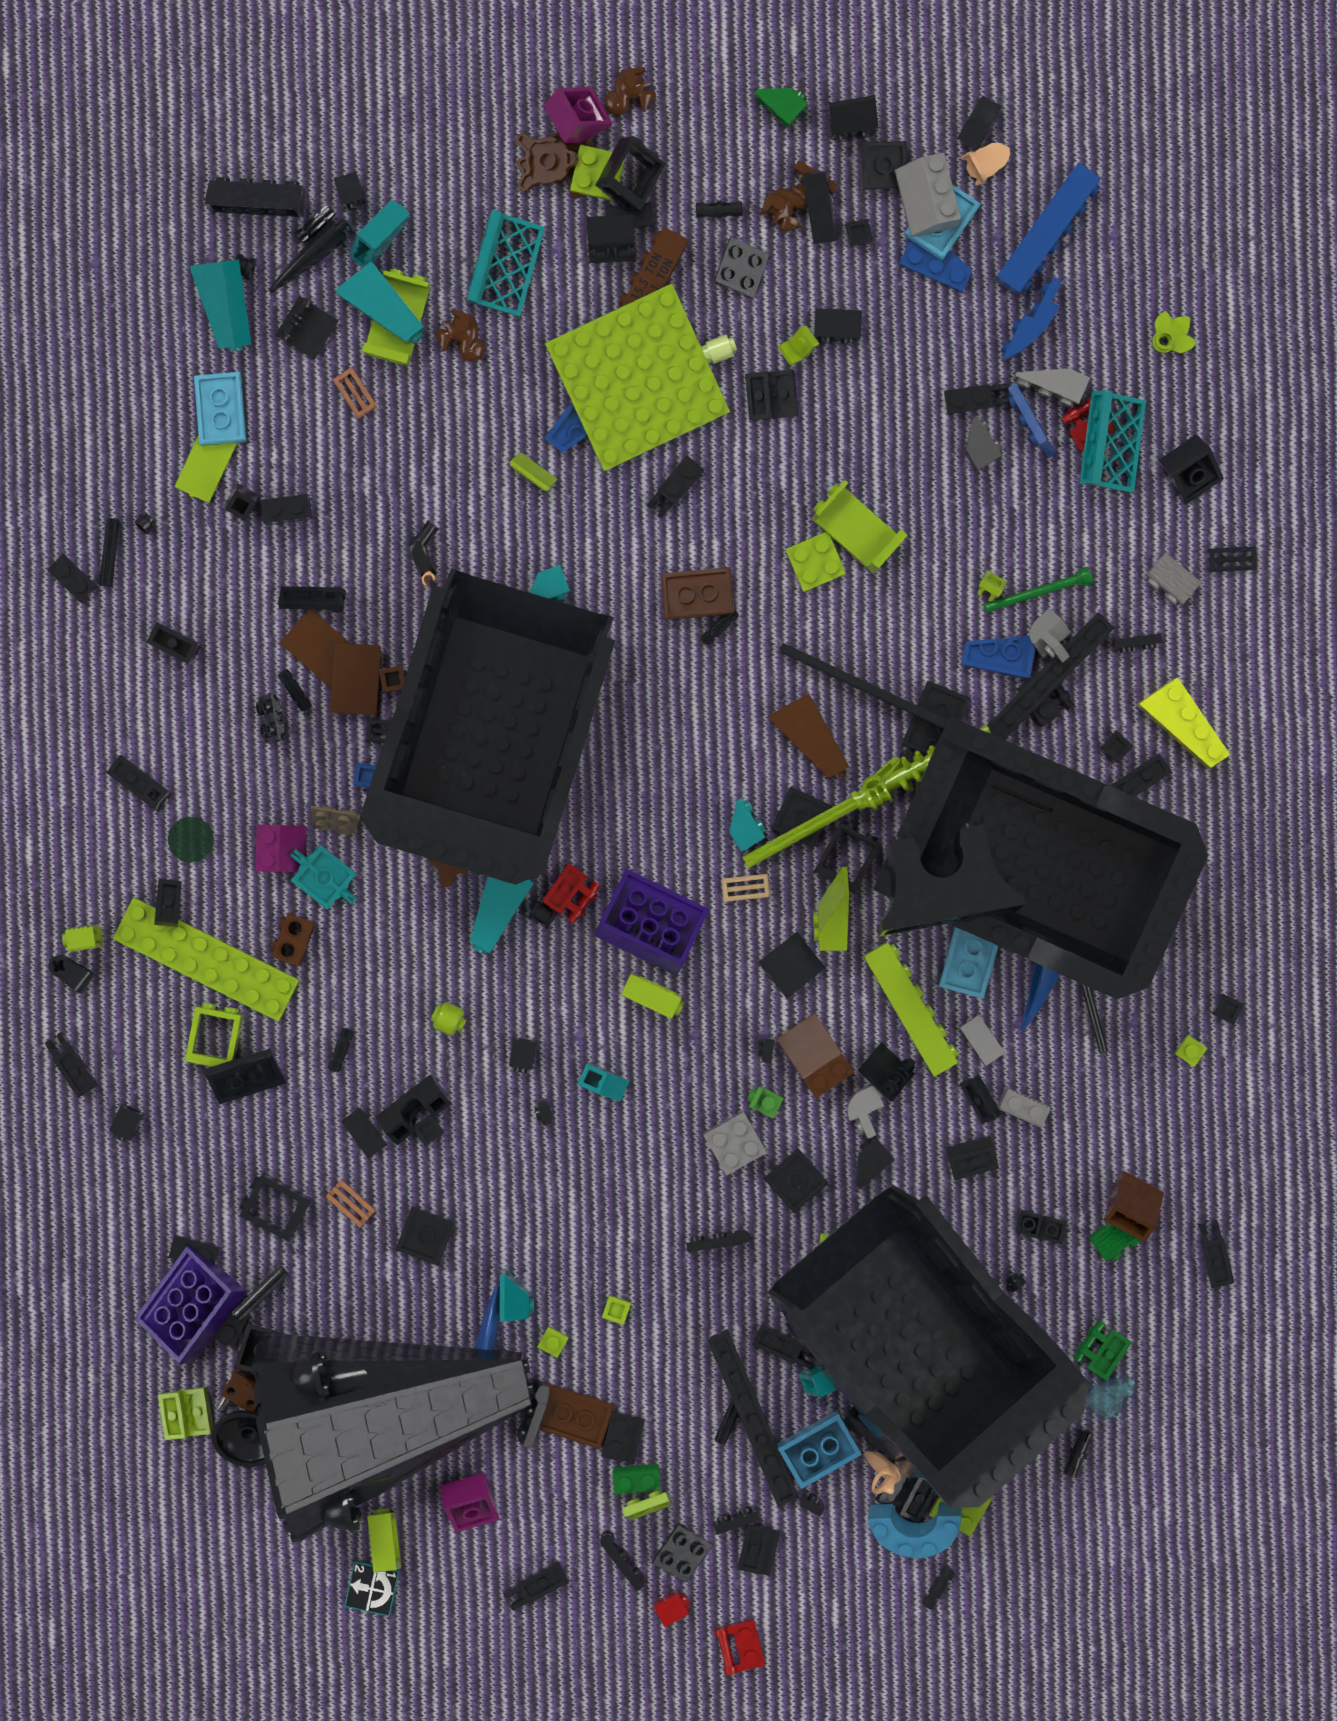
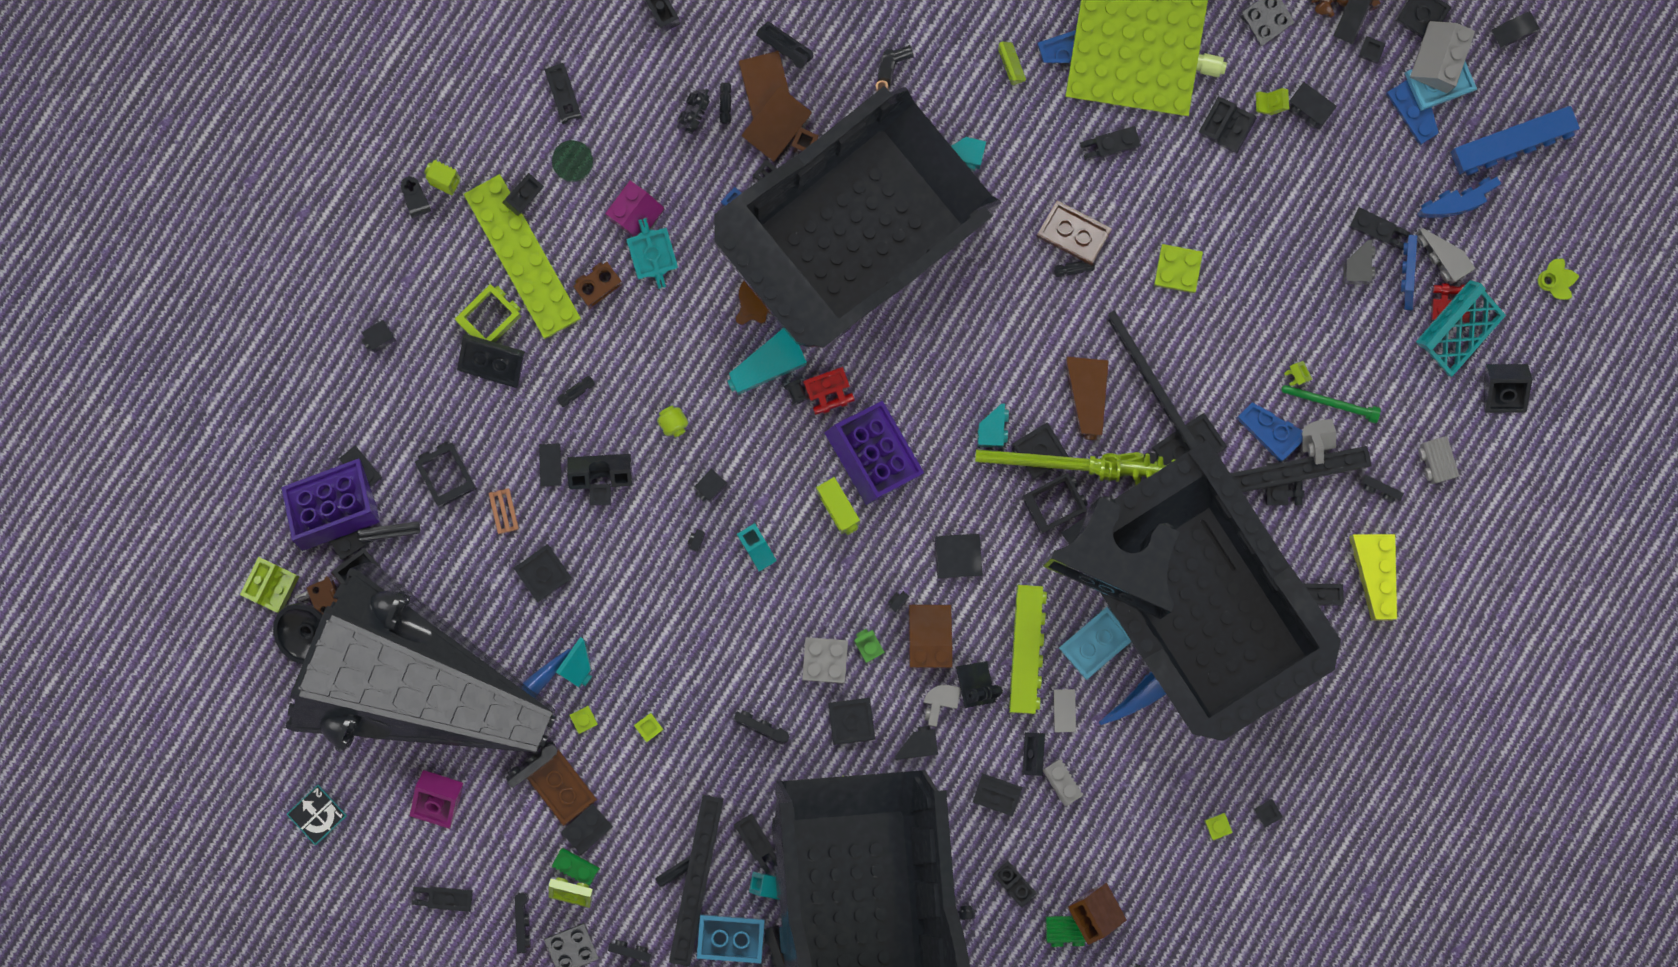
camera: 30 degrees right, 5 degrees down
black hinge [45,1032,98,1098] -> none
dark tan hinge [311,805,360,835] -> none
lime window [367,1508,402,1573] -> none
tan tile [721,874,770,902] -> none
lime panel [811,480,908,574] -> none
lime slope [813,867,849,951] -> none
light nougat piece [961,143,1010,186] -> none
black bar [1081,985,1108,1053] -> none
black plate [1100,730,1133,763] -> none
black tile [1208,546,1257,572] -> none

